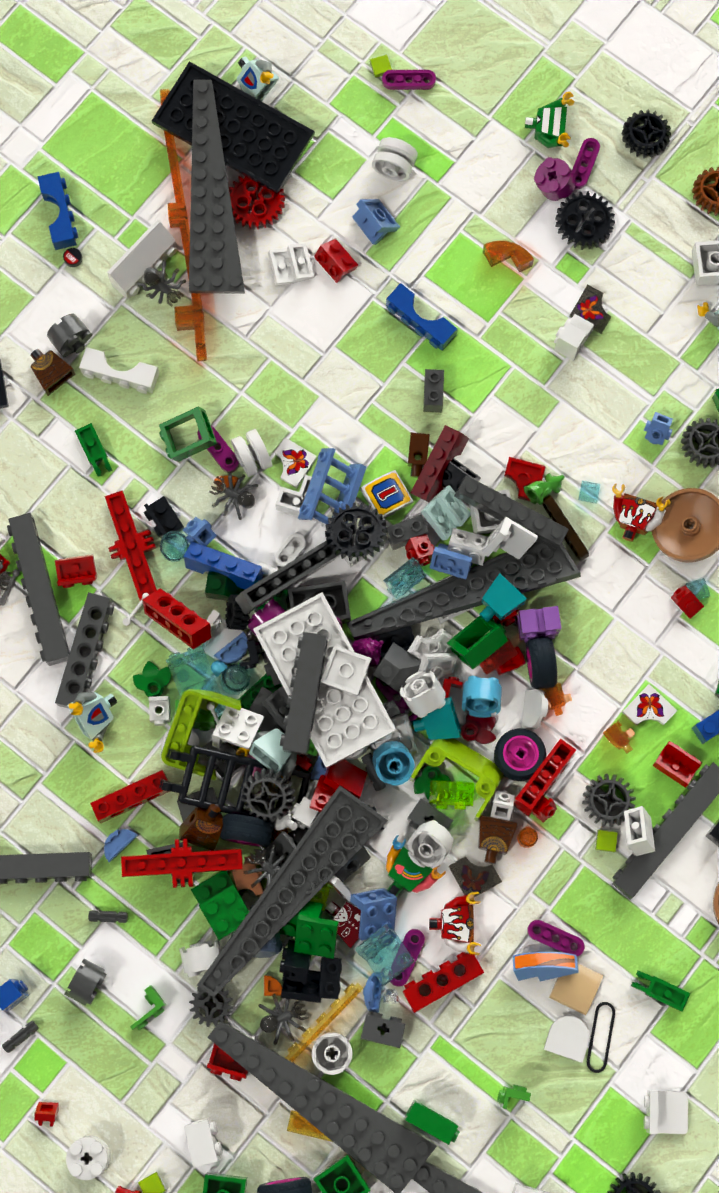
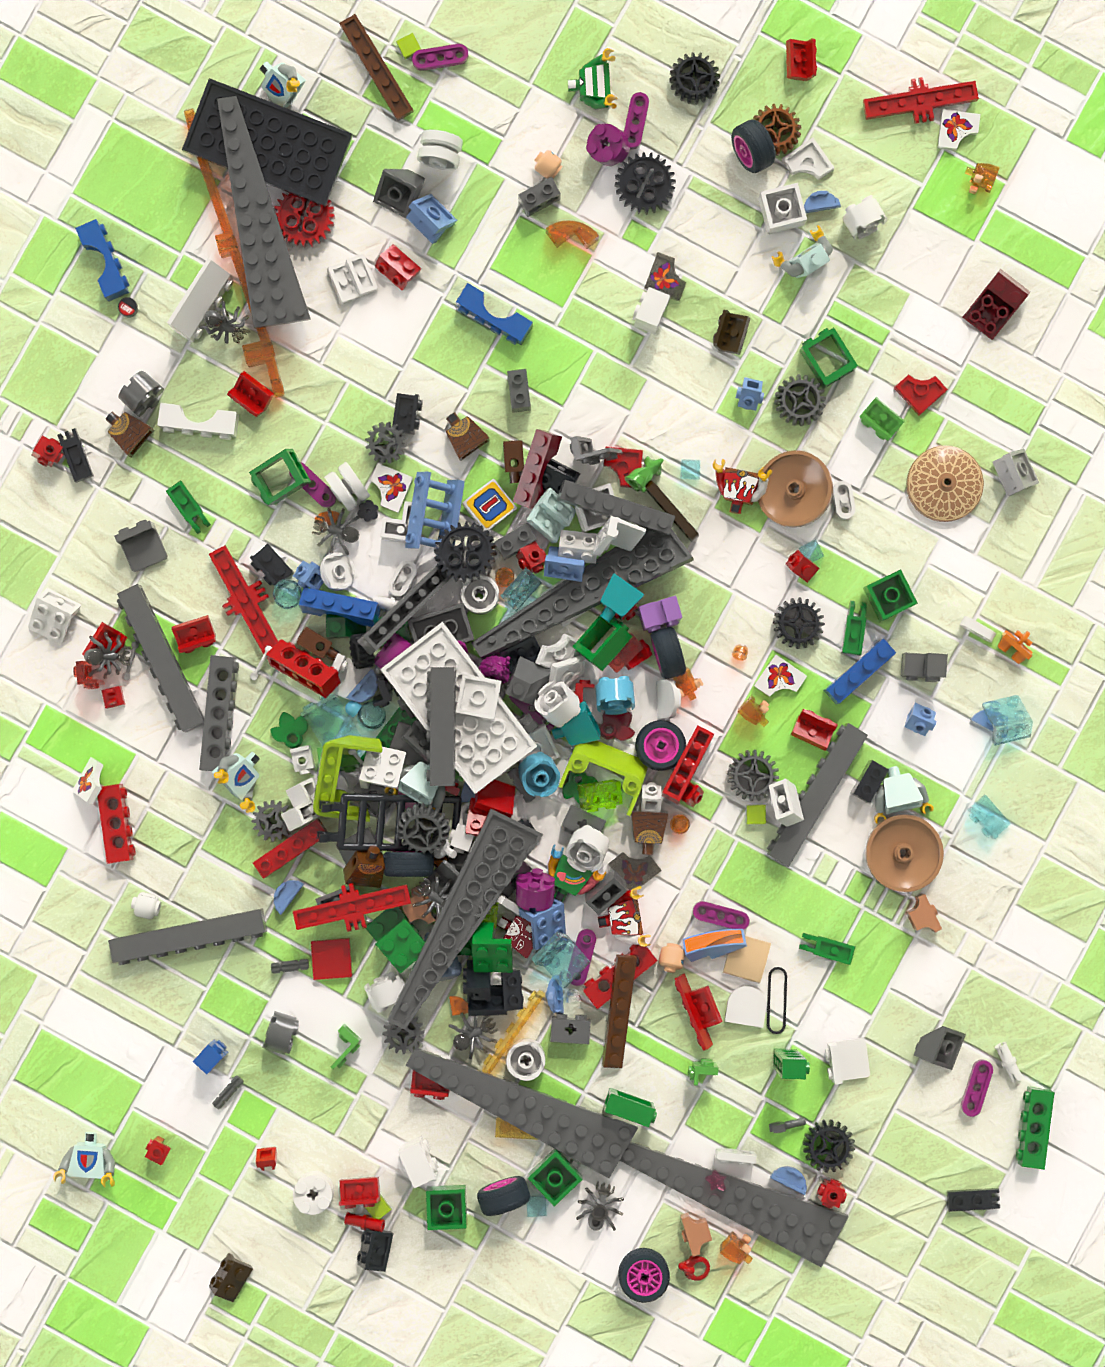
camera: 15 degrees left, 10 degrees up
none -> dark grey bracket [114,520,168,572]
none -> red bracket [227,371,274,417]
none -> dark grey gear [252,800,289,842]
none -> white brick [281,778,320,832]
none -> reddish brown torso [296,626,340,661]
none -> red tile [311,938,353,980]
none -> white tile [320,552,355,591]
none -> reddish brown plate [339,14,414,122]
none -> red bracket [339,1177,381,1209]
none -> black plant [357,500,379,522]
none -> dark grey gear [365,422,407,464]
none -> dark grey slope [373,169,425,218]
none -> black bracket [392,393,423,435]
none -> reddish brown torso [446,412,490,461]
none -> white brick [461,575,500,615]
none -> clear orange wheel [495,567,514,588]
none -> magenta brick [515,868,555,911]
none -> dark grey brick [518,177,561,217]
none -> light nougat head [534,150,563,179]
none -> dark grey bracket [570,436,623,465]
none -> dark grey brick [585,869,627,915]
none -> reddish brown plate [602,954,637,1068]
none -> light nougat head [659,943,685,973]
none -> red bracket [675,973,723,1051]
none -> dark brown bracket [713,309,750,355]
none -> black wheel [731,119,776,173]
none -> clear orange hinge [732,644,748,661]
none -> dark grey bar [769,1117,806,1133]
none -> black gear [773,597,825,649]
none -> green brick [773,1048,810,1080]

